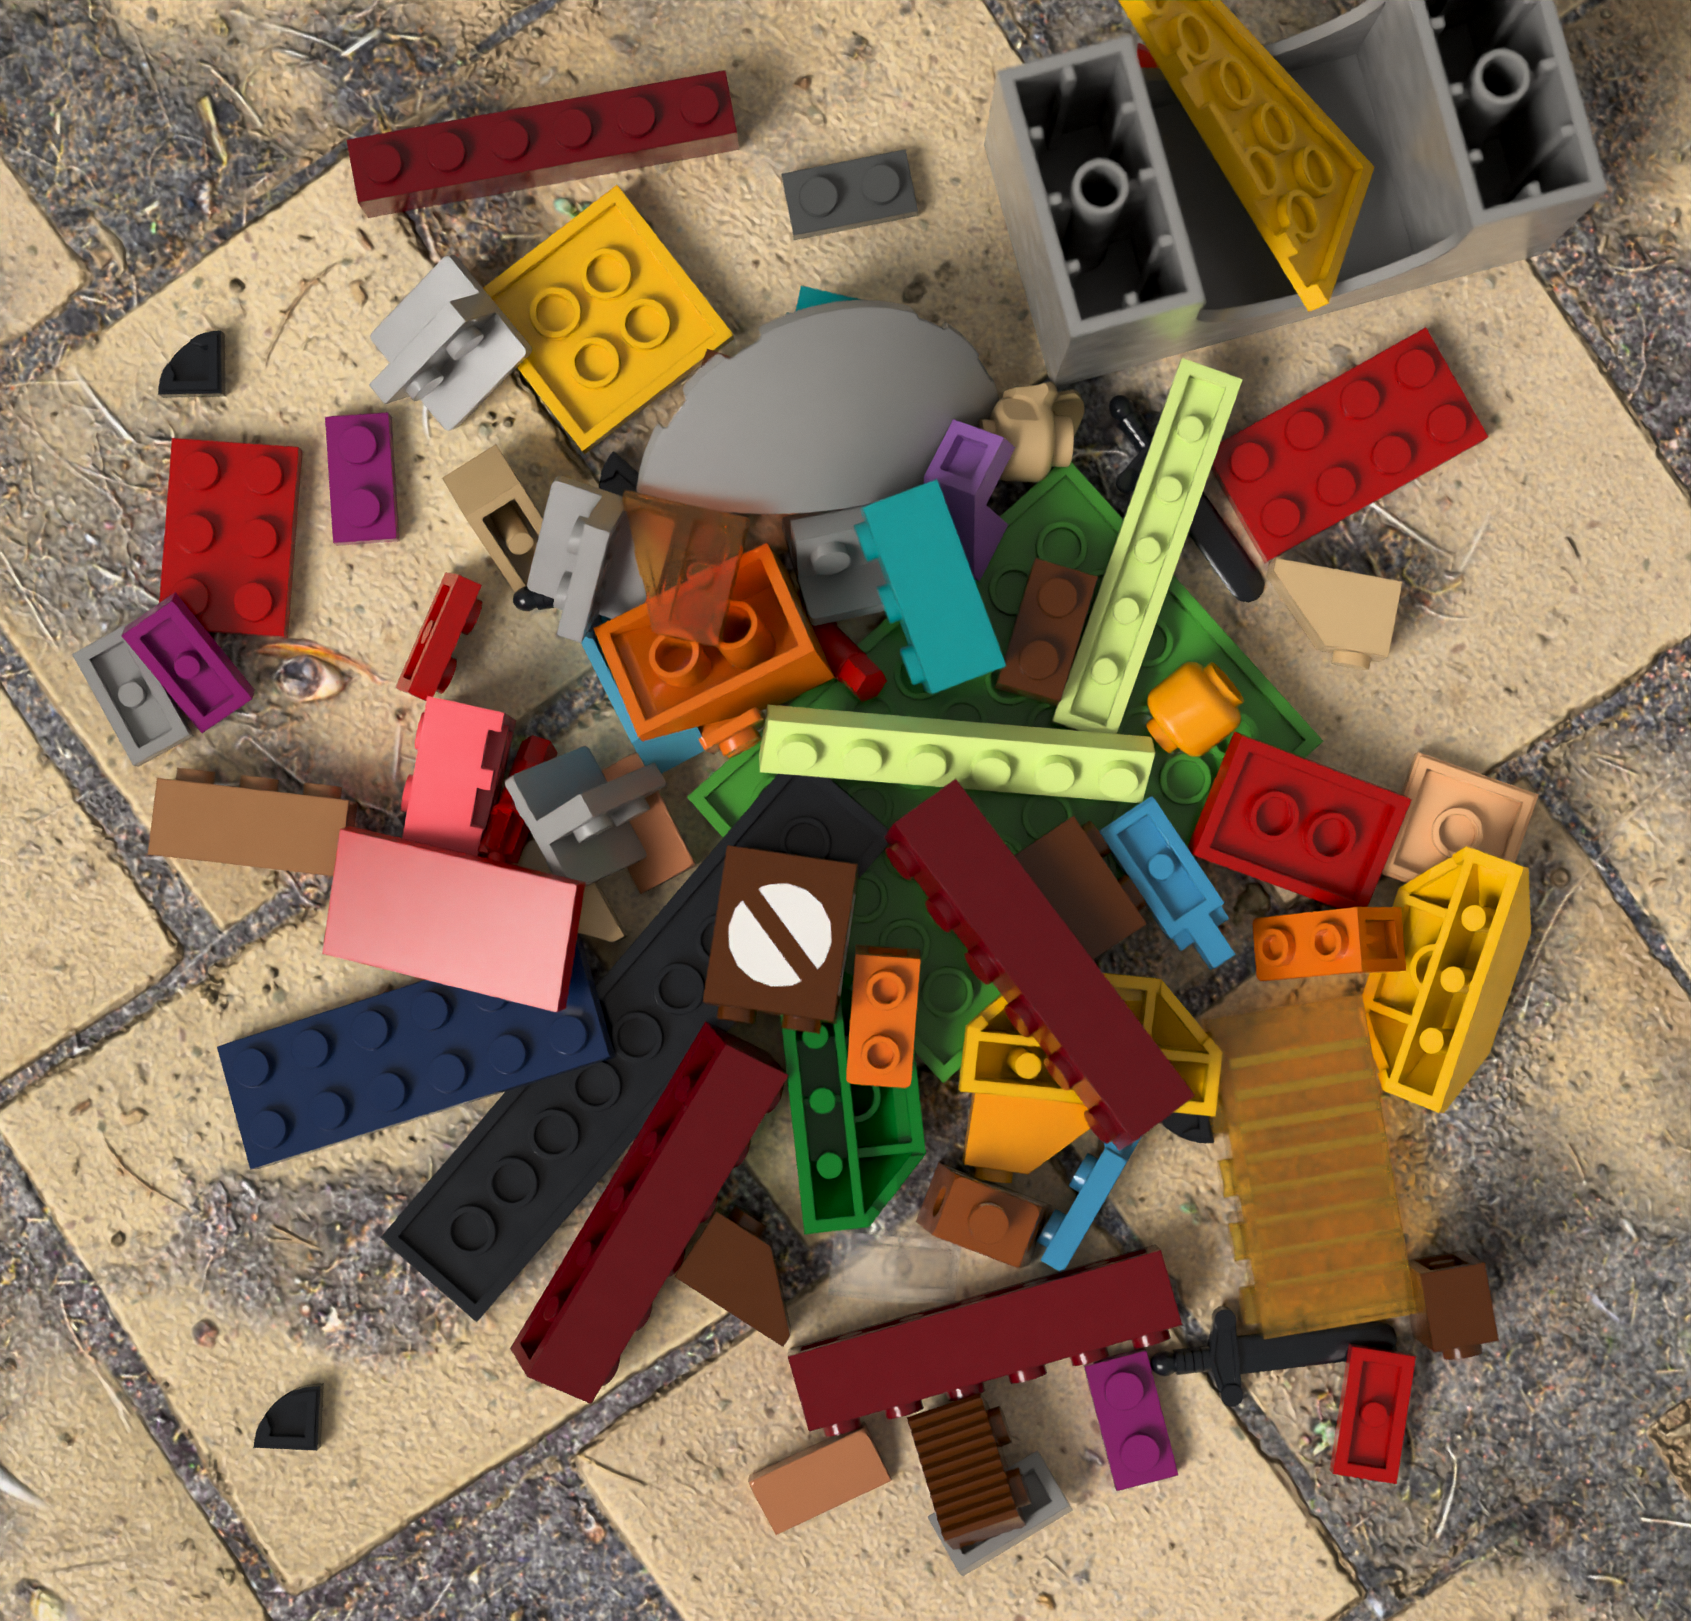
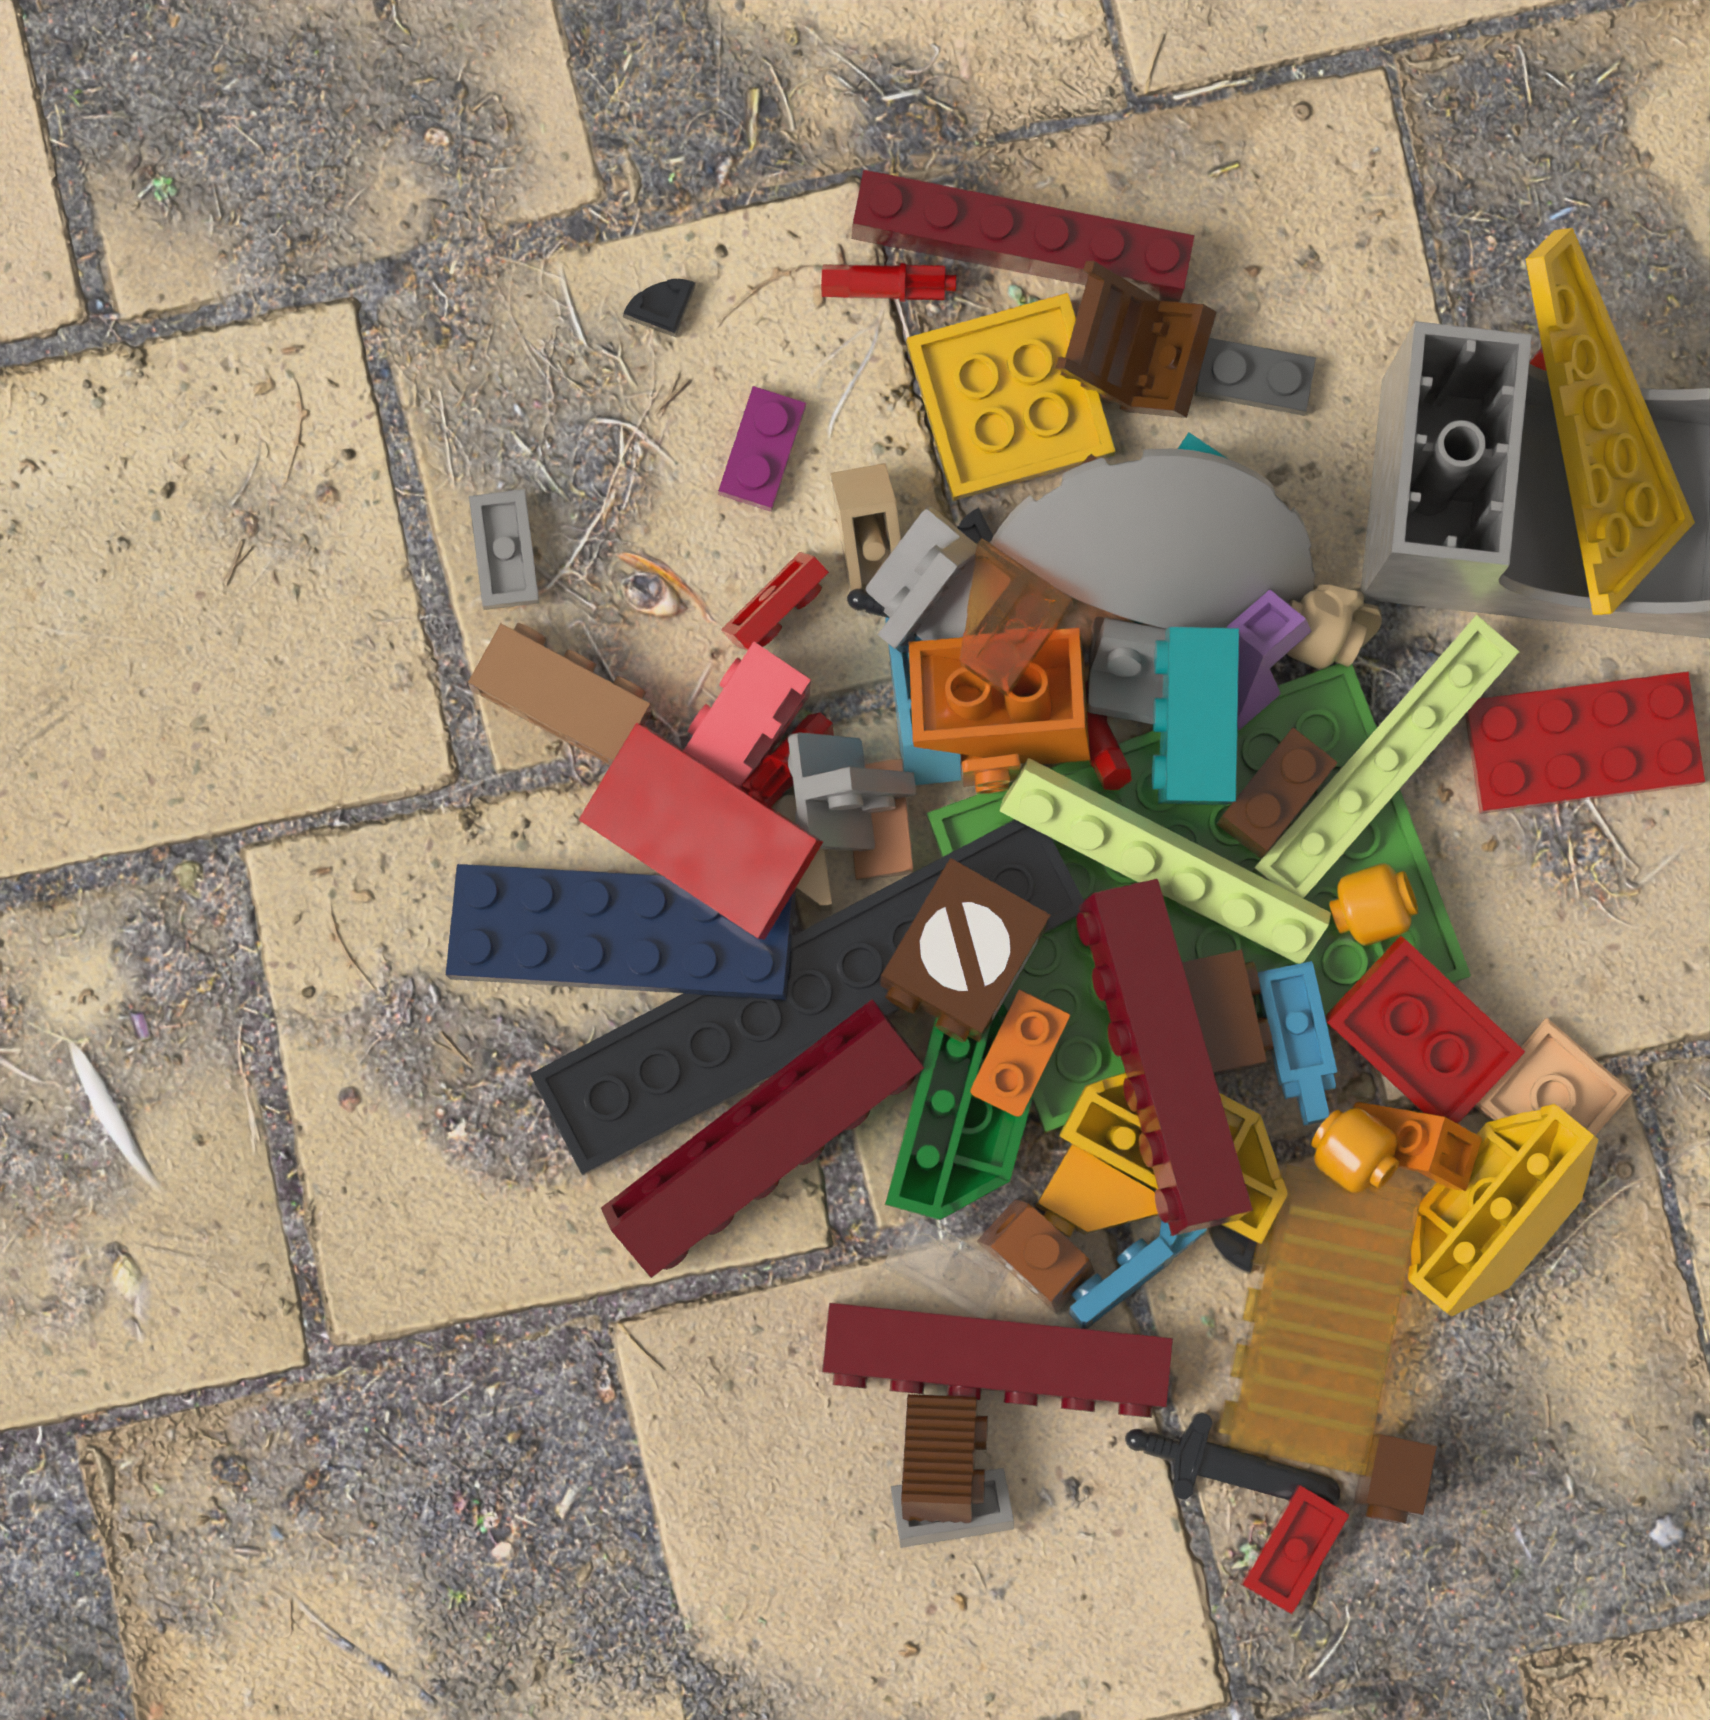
camera: 10 degrees right, 5 degrees down
magenta plate [121,592,255,733] -> none
red plate [159,438,303,639] -> none
black tile [253,1383,324,1451] -> none
bracket [369,255,532,431] -> none
reddish brown slope [674,1205,791,1347] -> none
nougat slope [748,1421,892,1535] -> none
magenta plate [1083,1348,1178,1491] -> none
black sword [1109,395,1264,603] -> none
tan slope [1266,558,1402,670] -> none
none -> red piece [821,263,956,302]
none -> reddish brown plate [1056,261,1217,418]
none -> light orange head [1311,1108,1399,1193]

